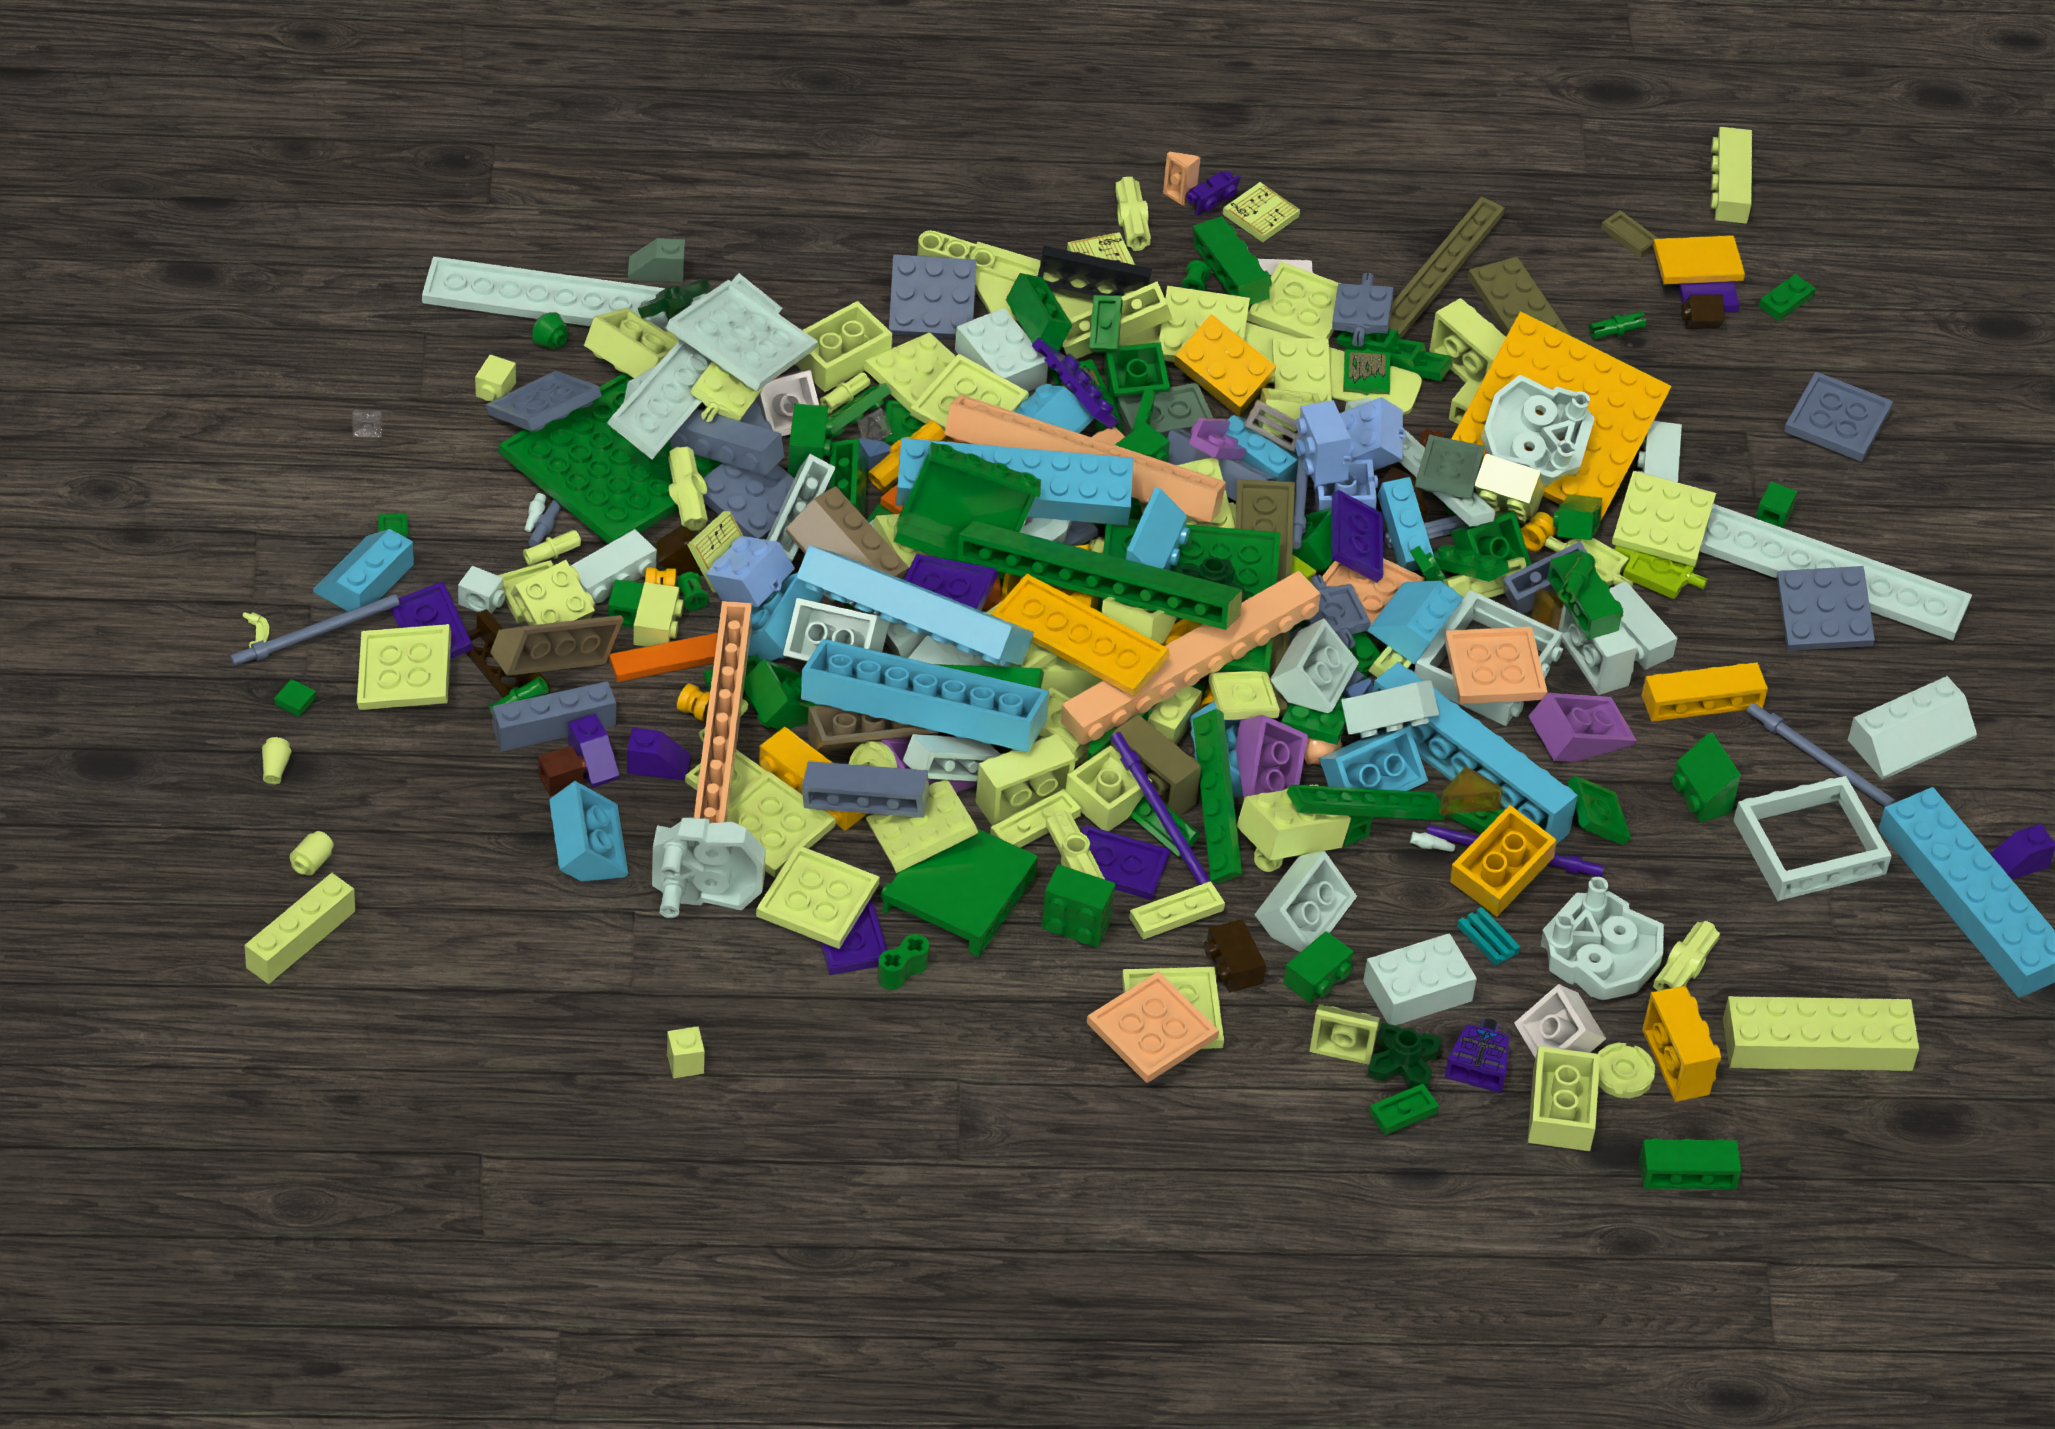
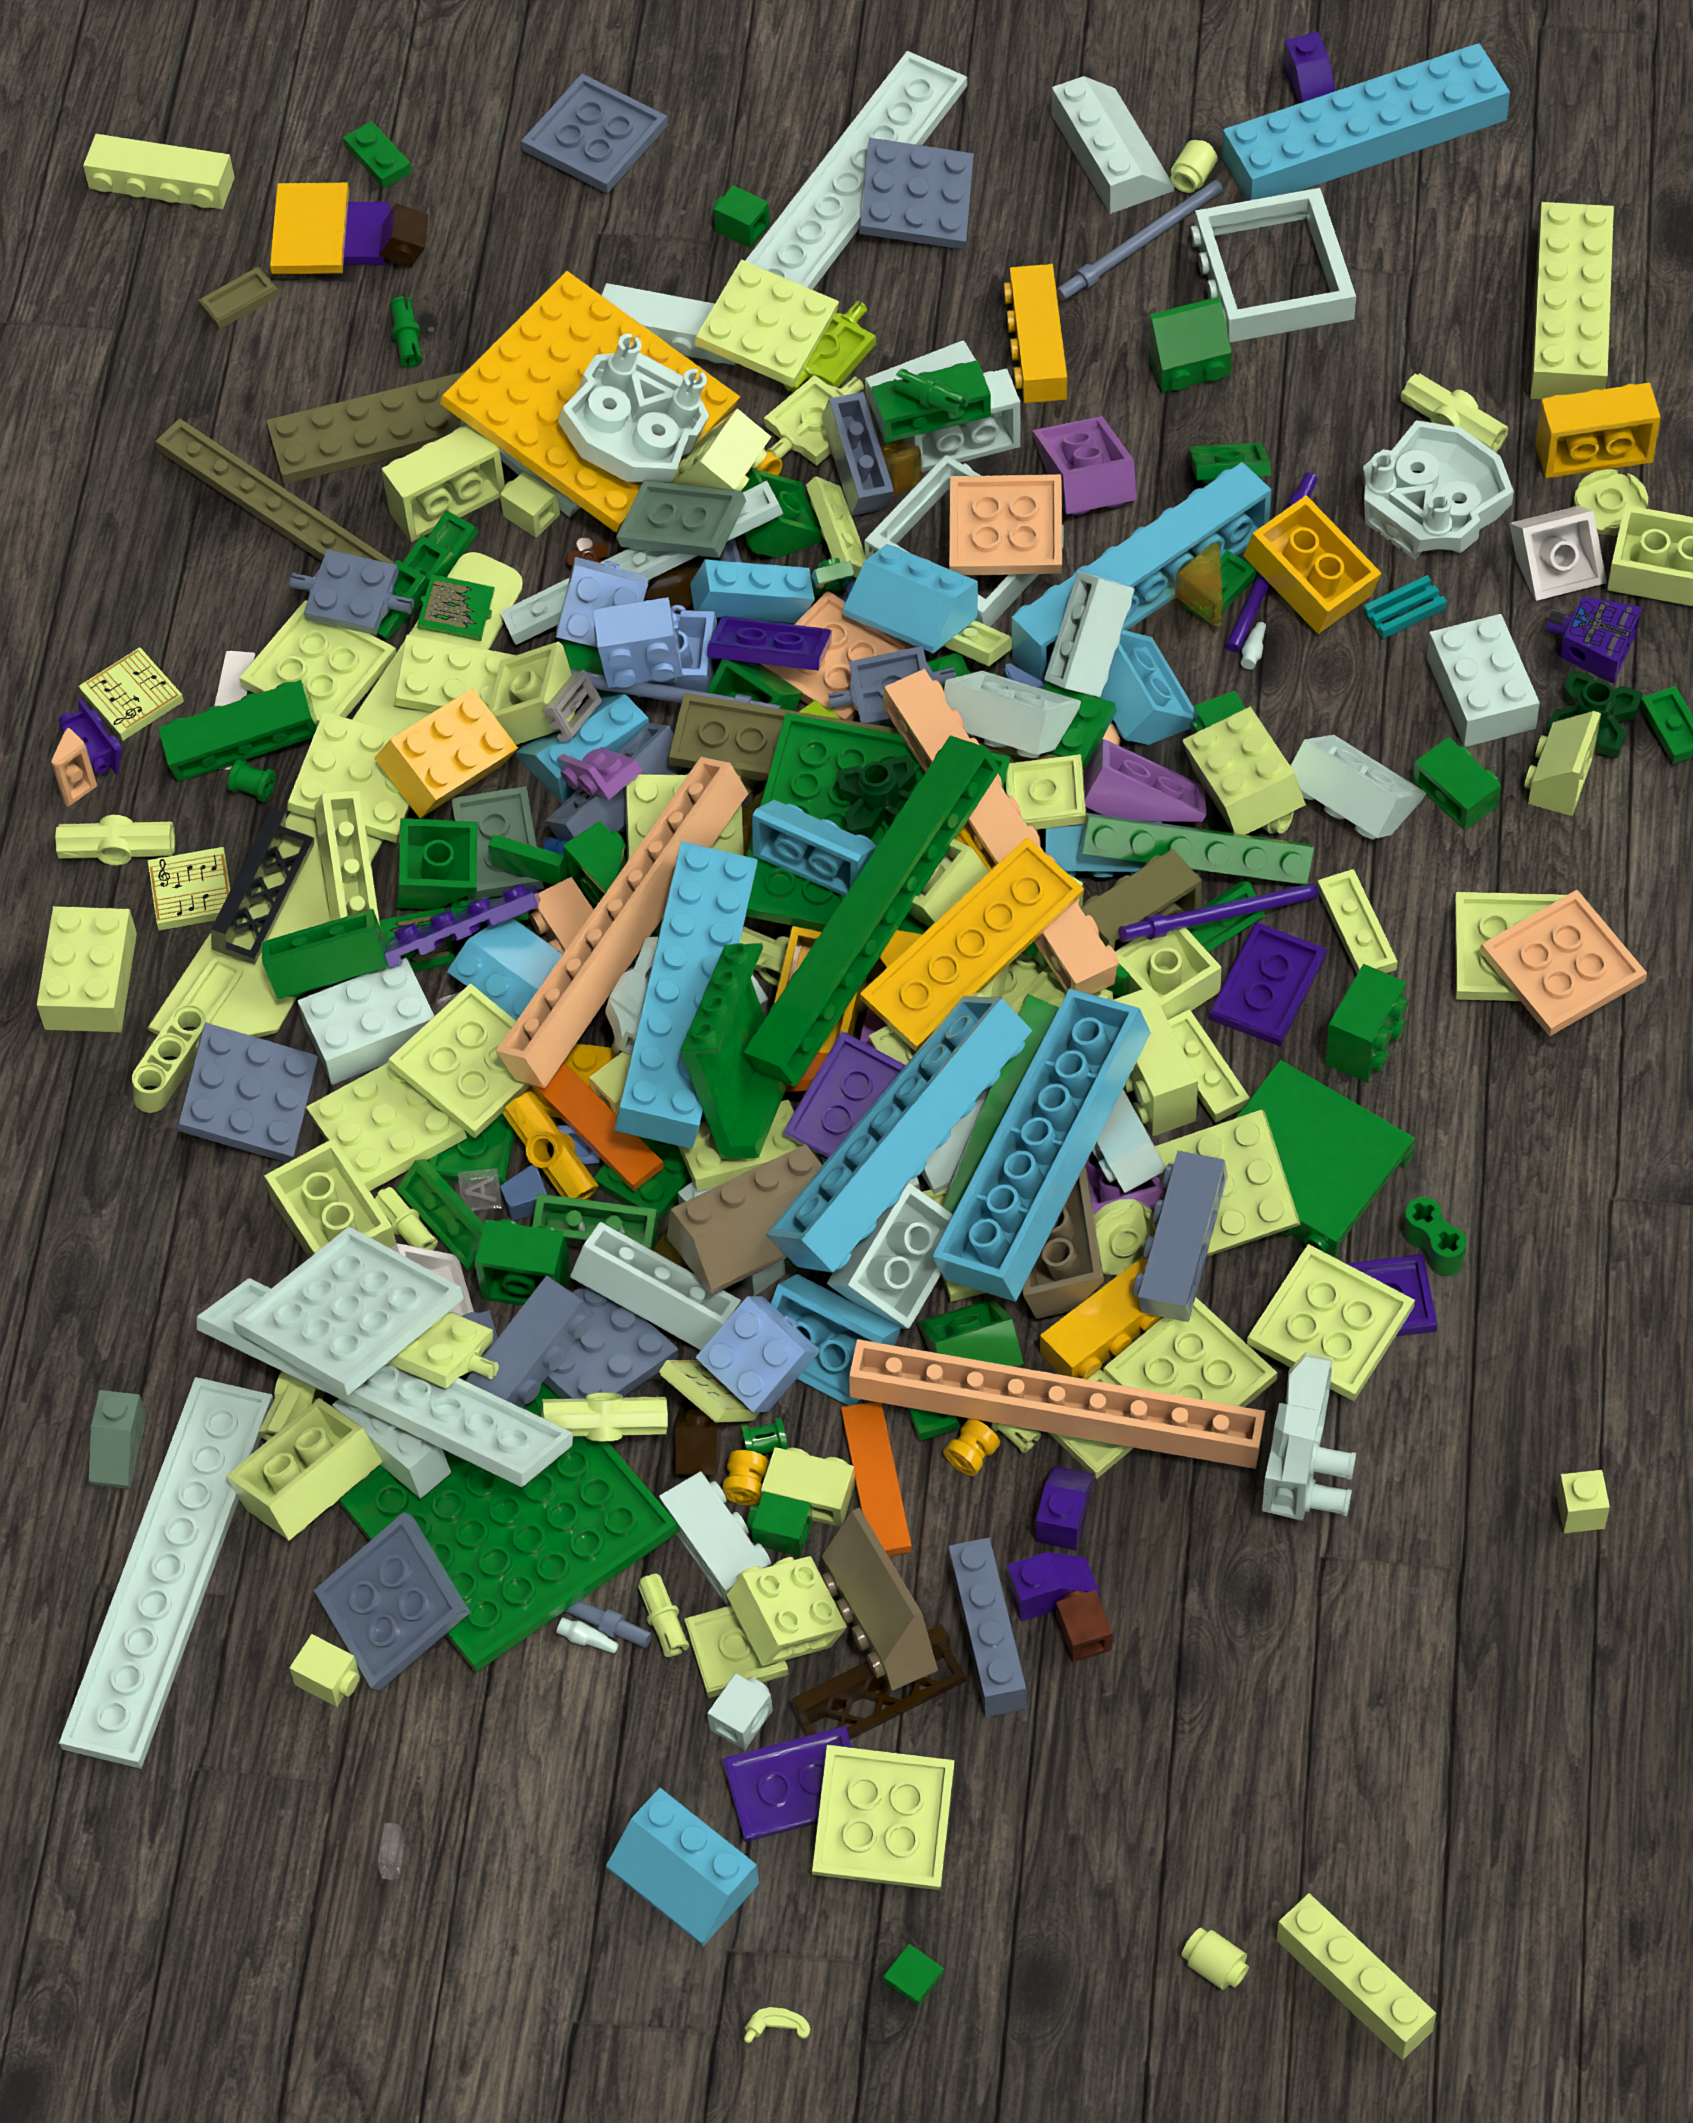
camera: 75 degrees left, 10 degrees up
sand blue bar [230,594,400,666] -> none
yellowish green cone [262,737,292,784] -> none
green tile [378,513,408,539] -> none
green pin [489,676,549,714] -> none
green cone [532,312,568,349] -> none
medium azure slope [549,781,629,881] -> none
dark green plant [637,278,711,321] -> none
yellowish green piece [1046,810,1105,880] -> none
green plate [1089,295,1123,353] -> none
dark brown brick [1204,919,1266,993] -> none
green tile [1286,785,1447,820] -> none
green plate [1433,545,1509,582] -> none
green brick [1553,494,1602,540] -> none
none -> yellowish green brick [37,906,137,1032]
none -> yellowish green brick [1170,140,1217,193]

